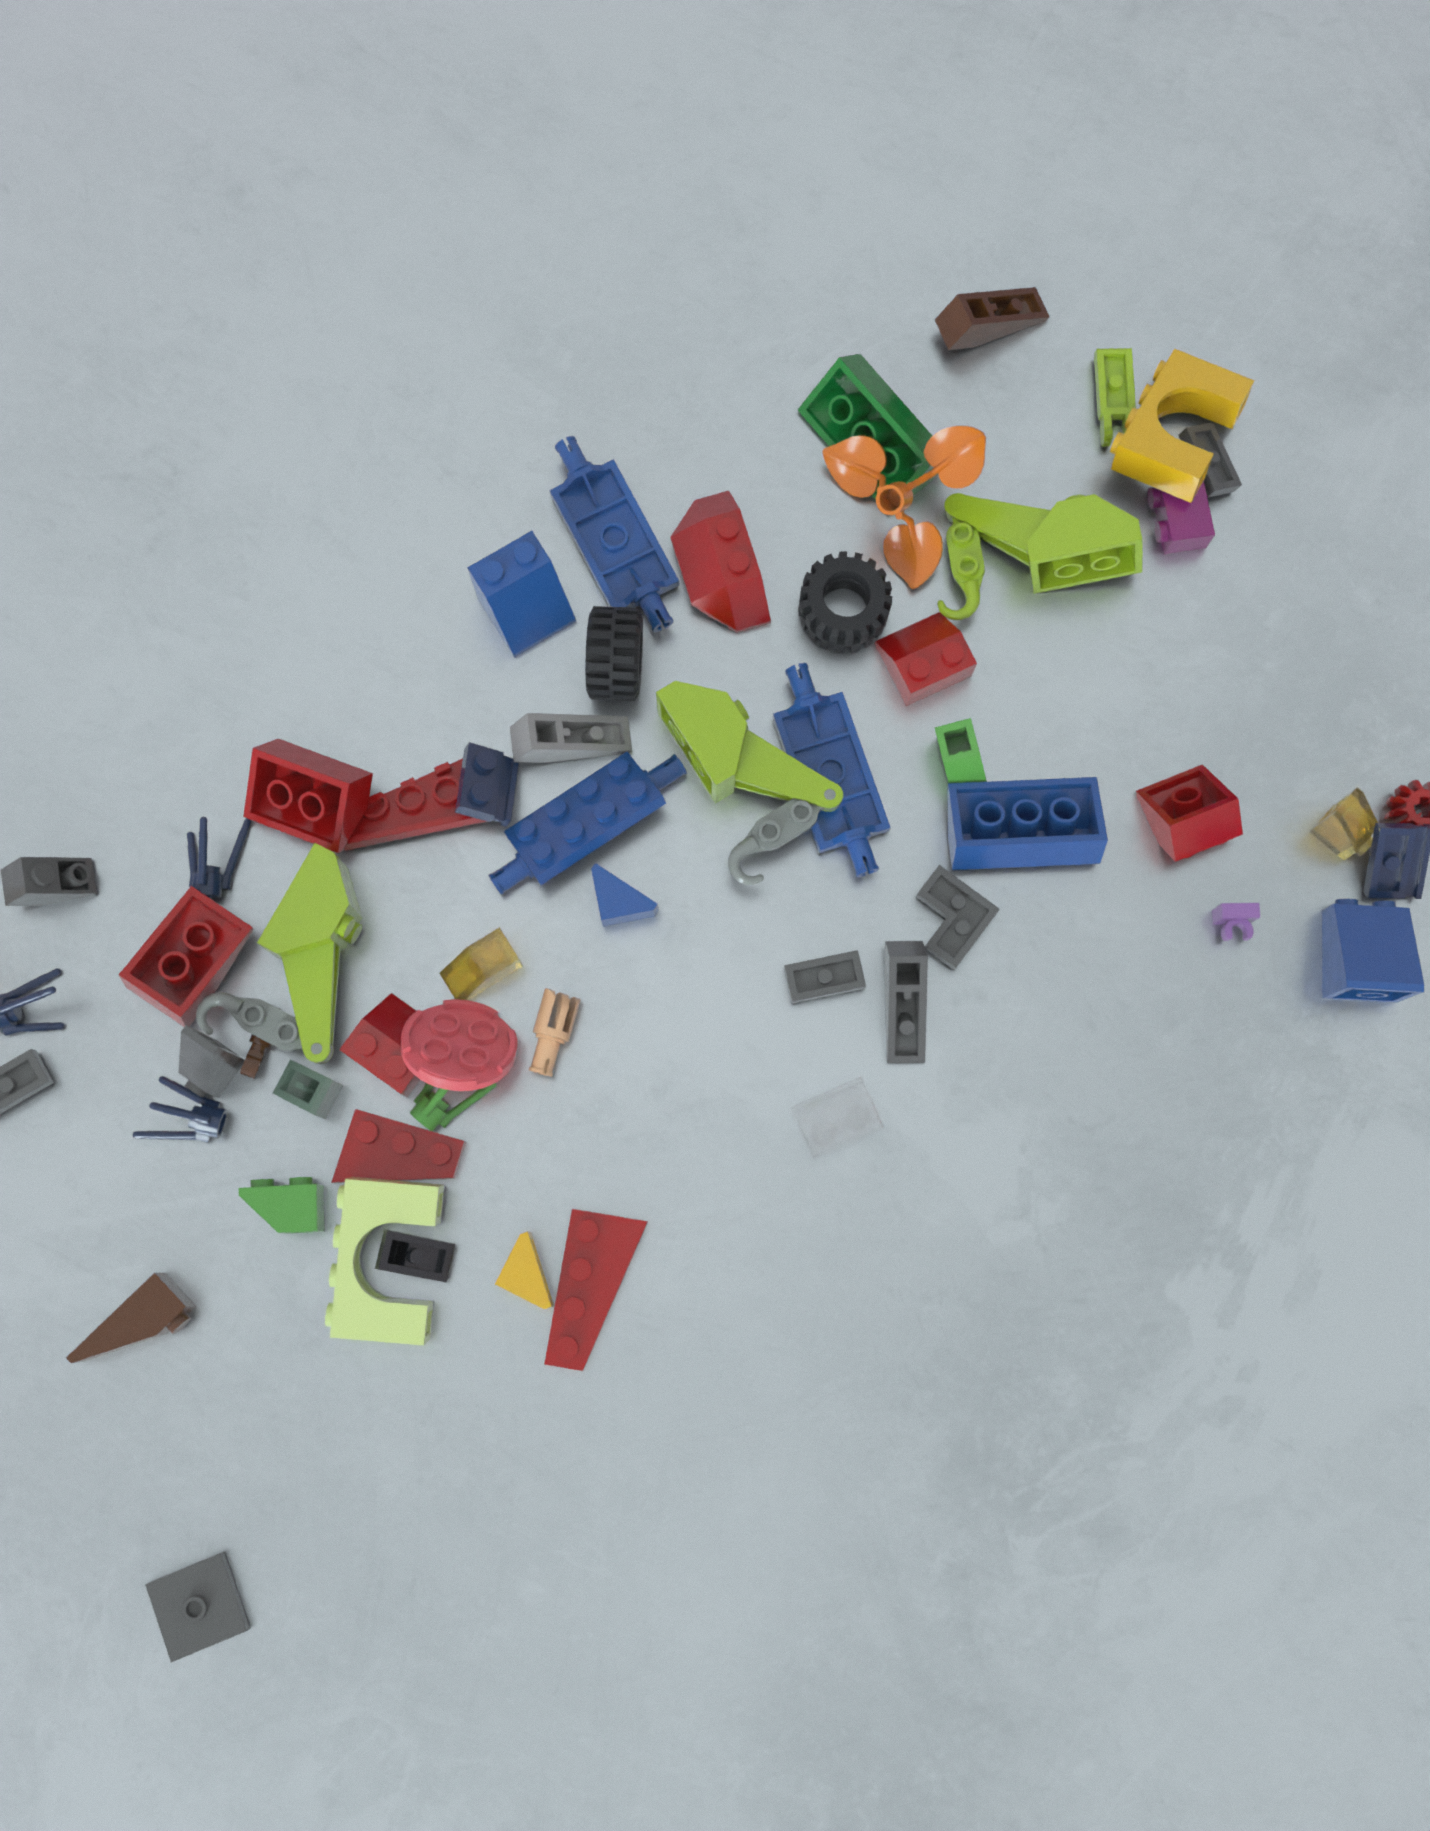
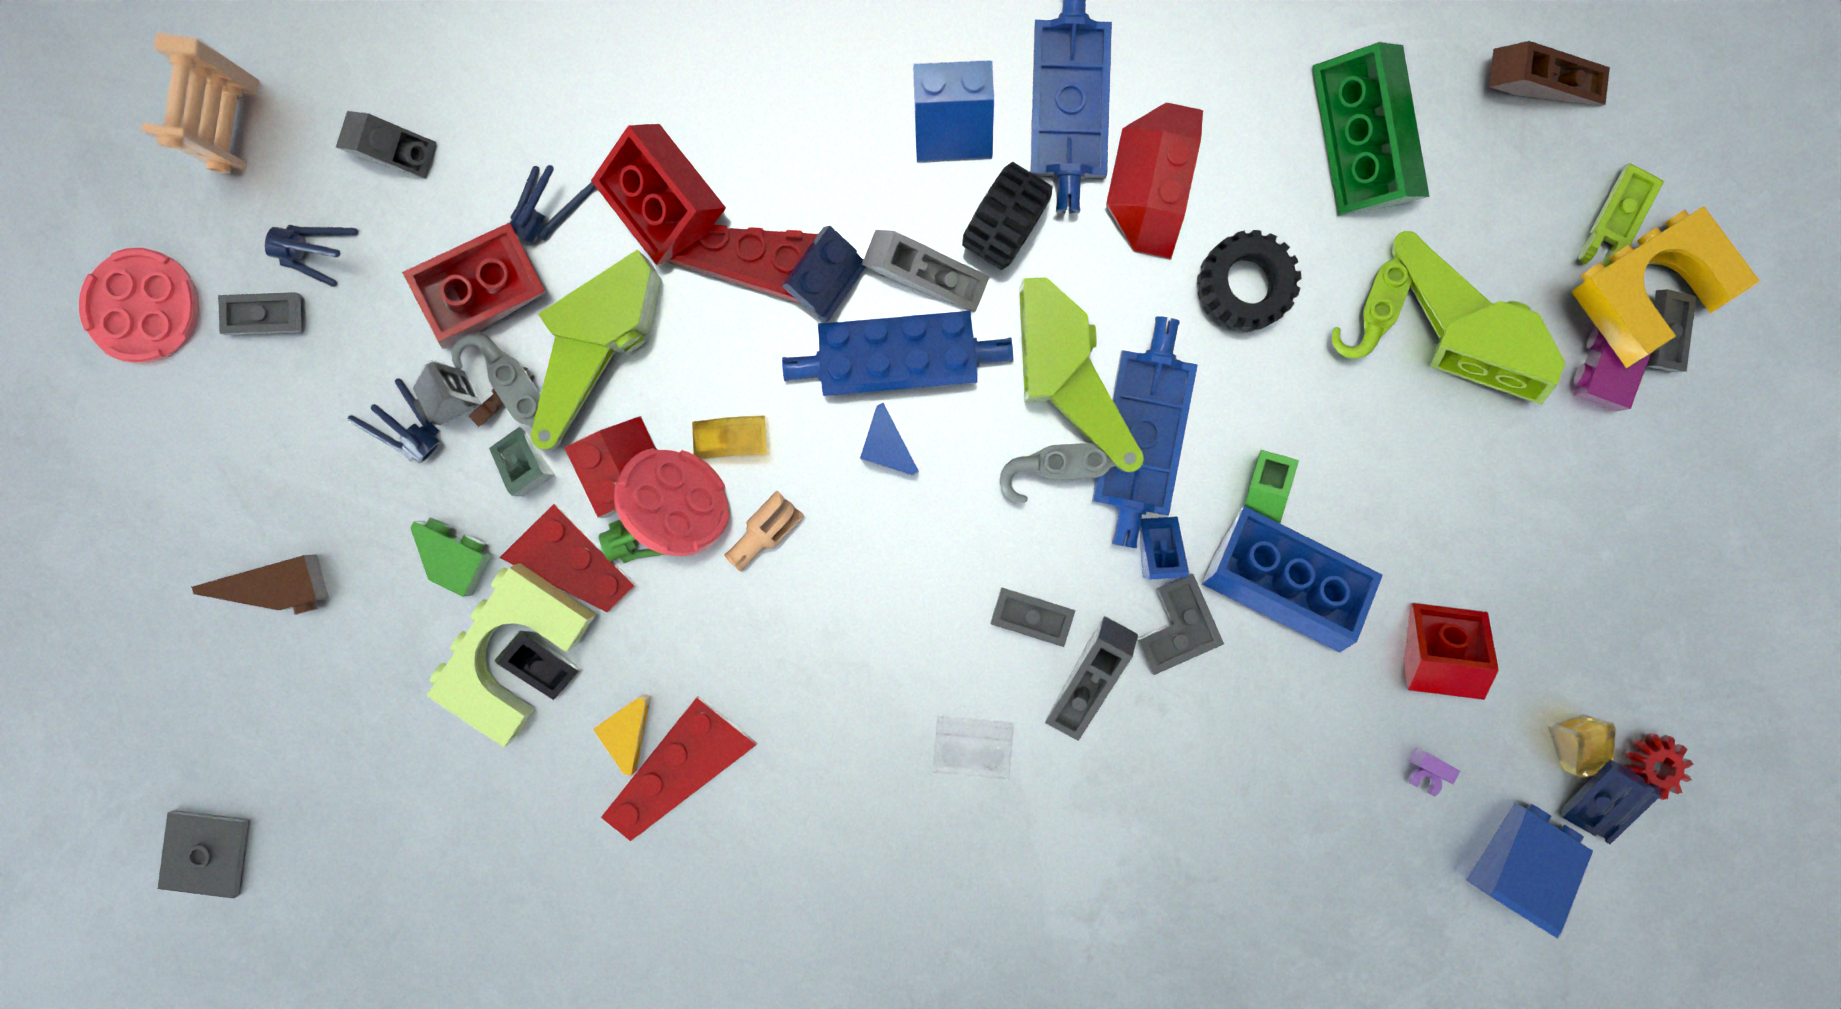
camera: 30 degrees right, 10 degrees up
orange plant [822,425,986,589] -> none
red slope [874,612,977,706] -> none
none -> blue slope [1139,516,1189,580]

